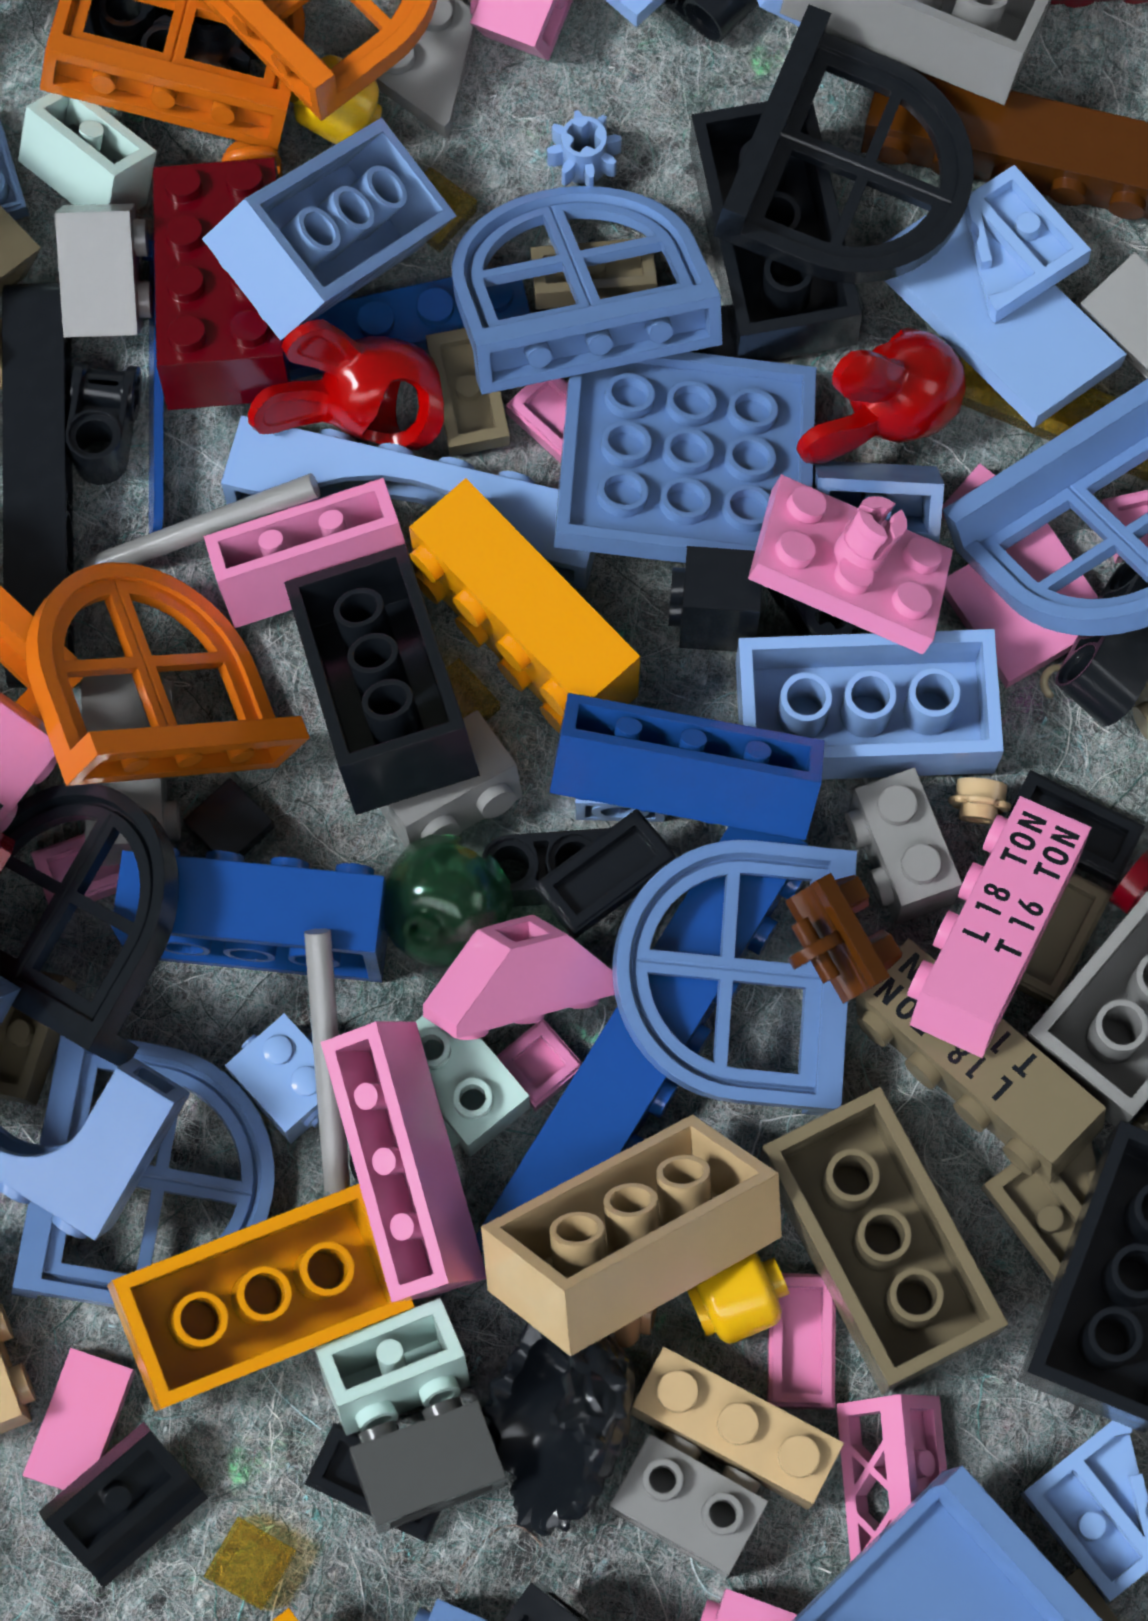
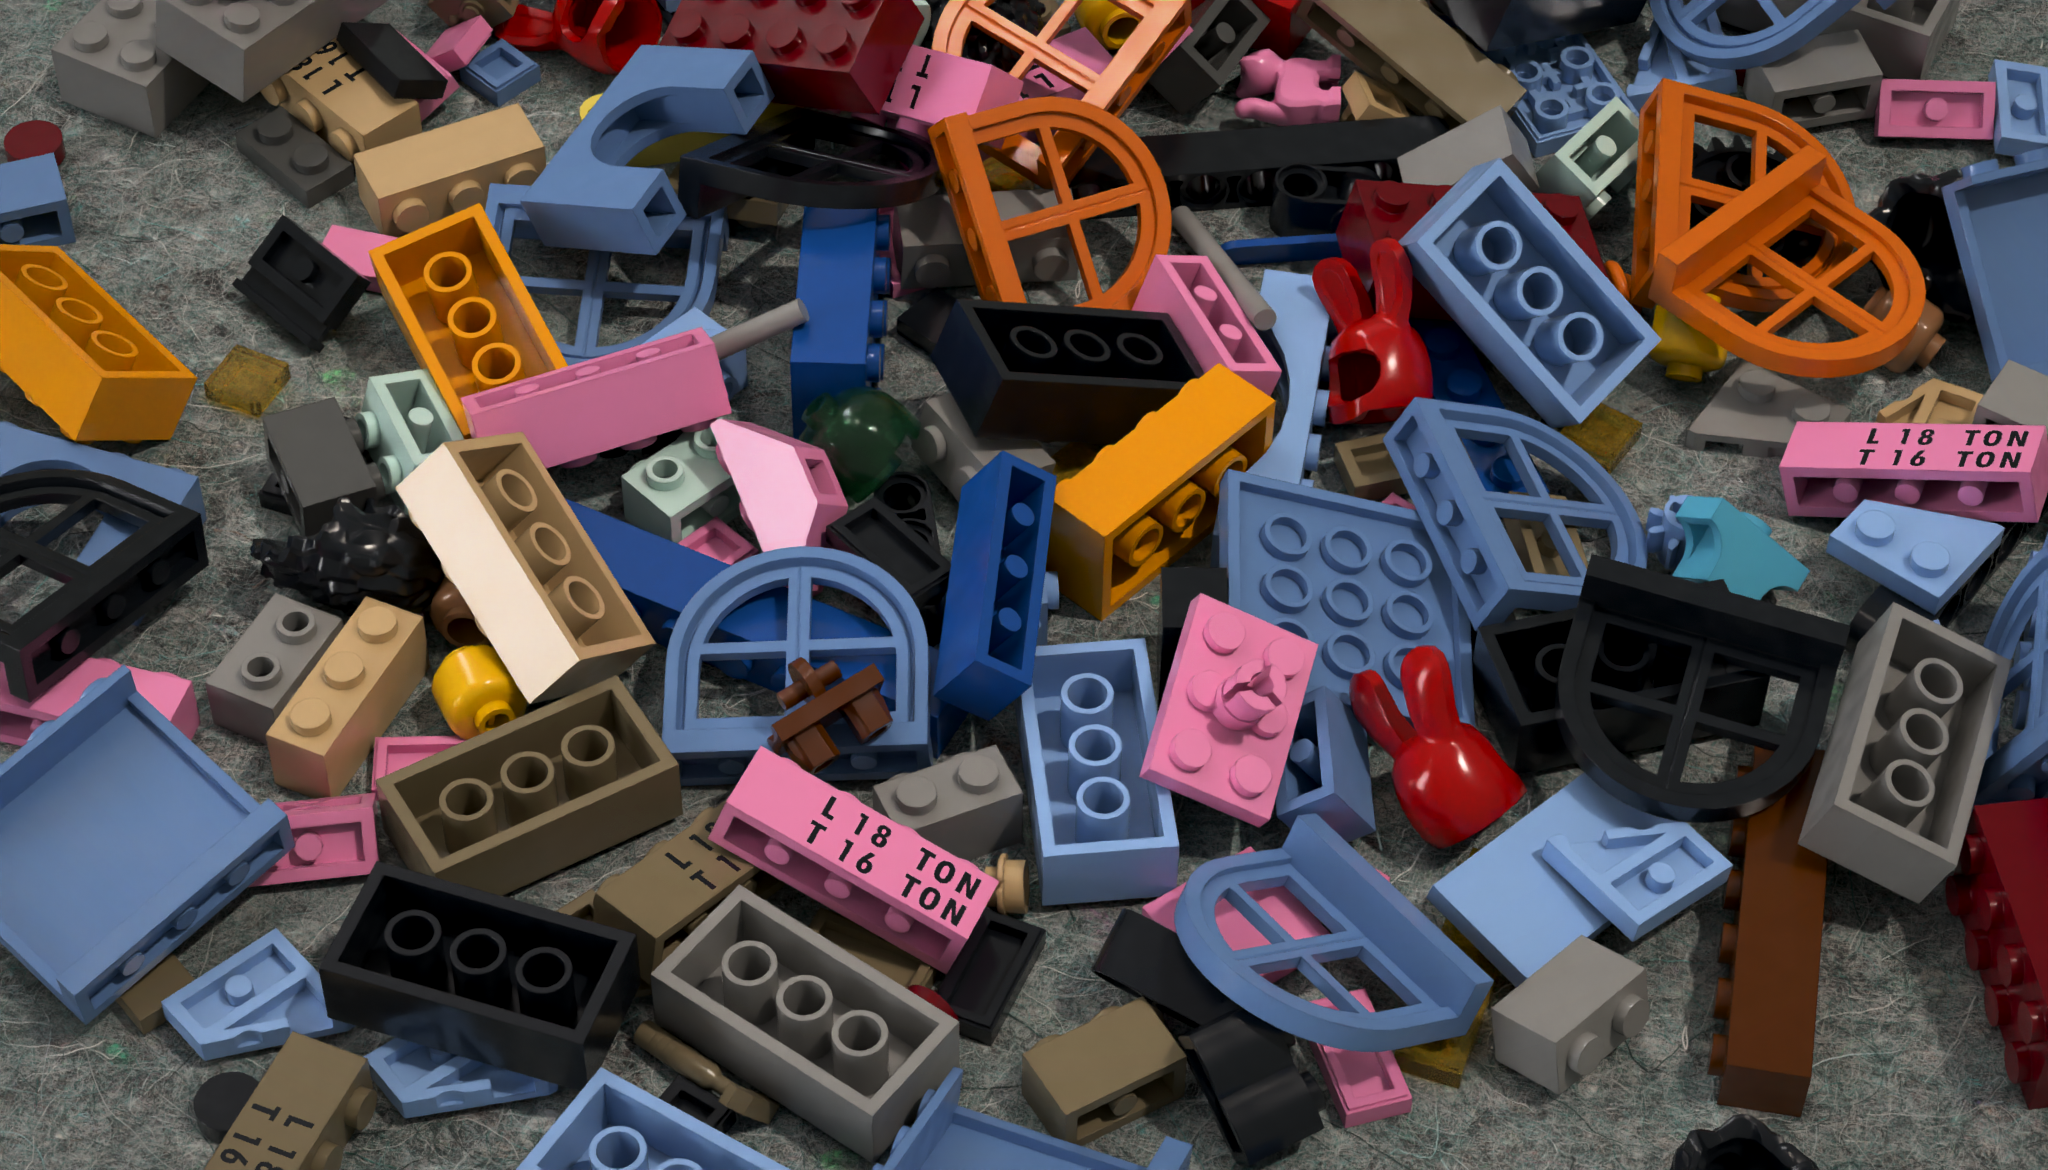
camera: 85 degrees right, 25 degrees down
none -> medium azure brick [1672,496,1810,600]

